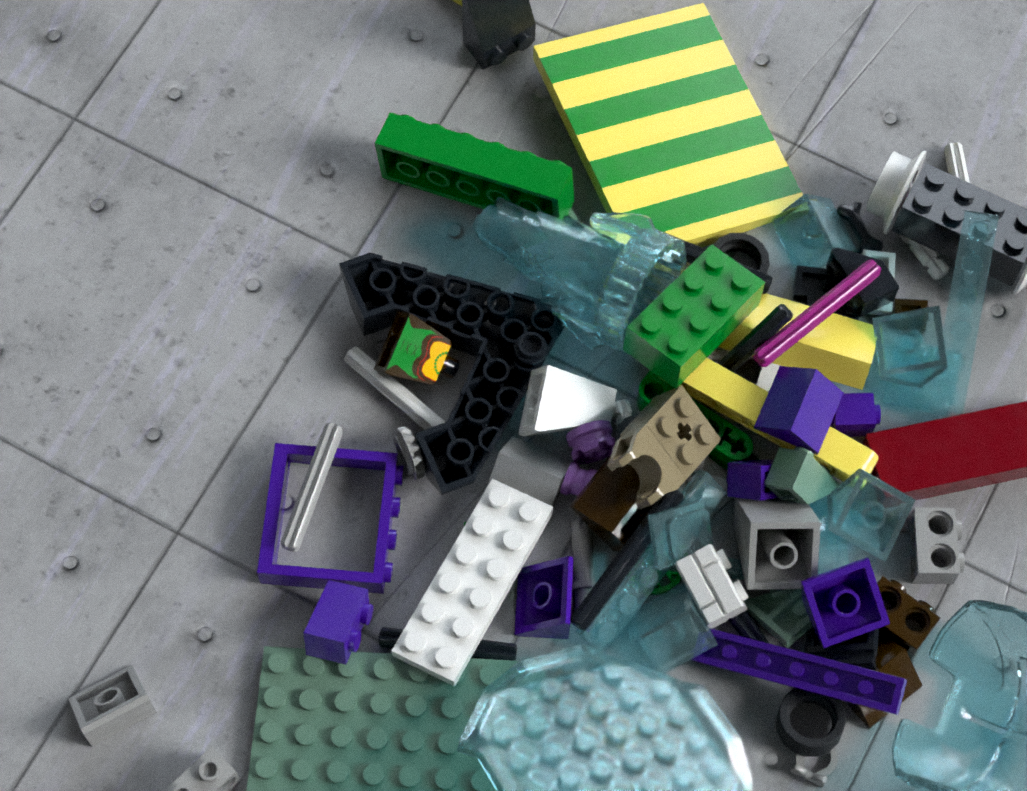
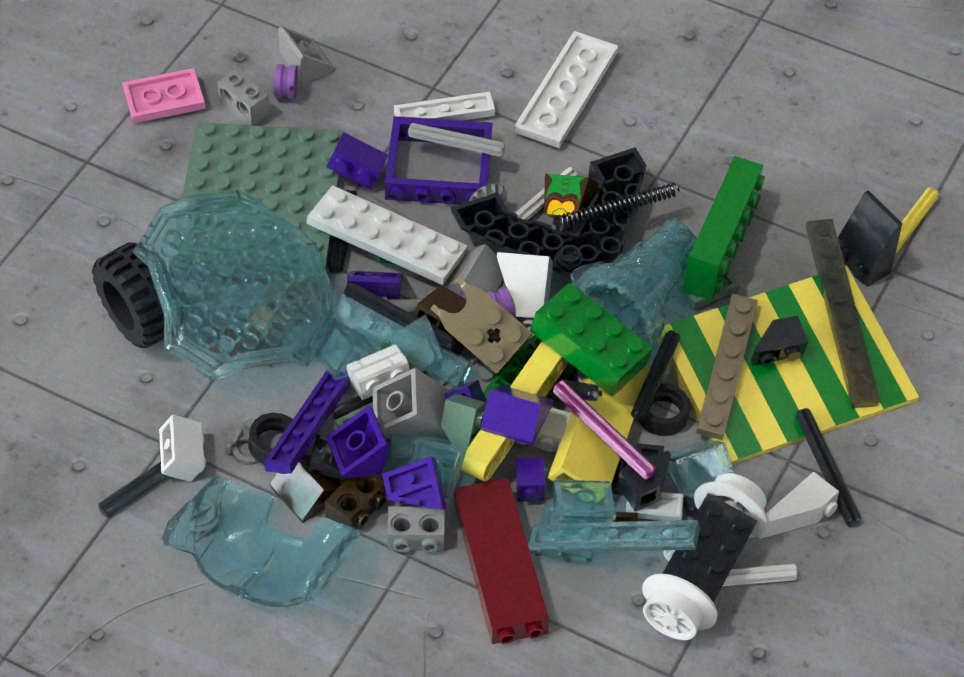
camera: 90 degrees right, 15 degrees down
none -> medium lavender wheel [274,64,298,99]
none -> dark purple wing [382,456,447,510]
none -> white plate [394,92,495,121]
none -> white plate [514,31,618,148]
none -> black piece [557,182,680,229]
none -> dark tan plate [696,293,758,440]
none -> black slope [751,316,808,365]
none -> white slope [758,472,839,539]
none -> black axle [796,408,861,527]
none -> clear smoke plate [806,219,880,409]

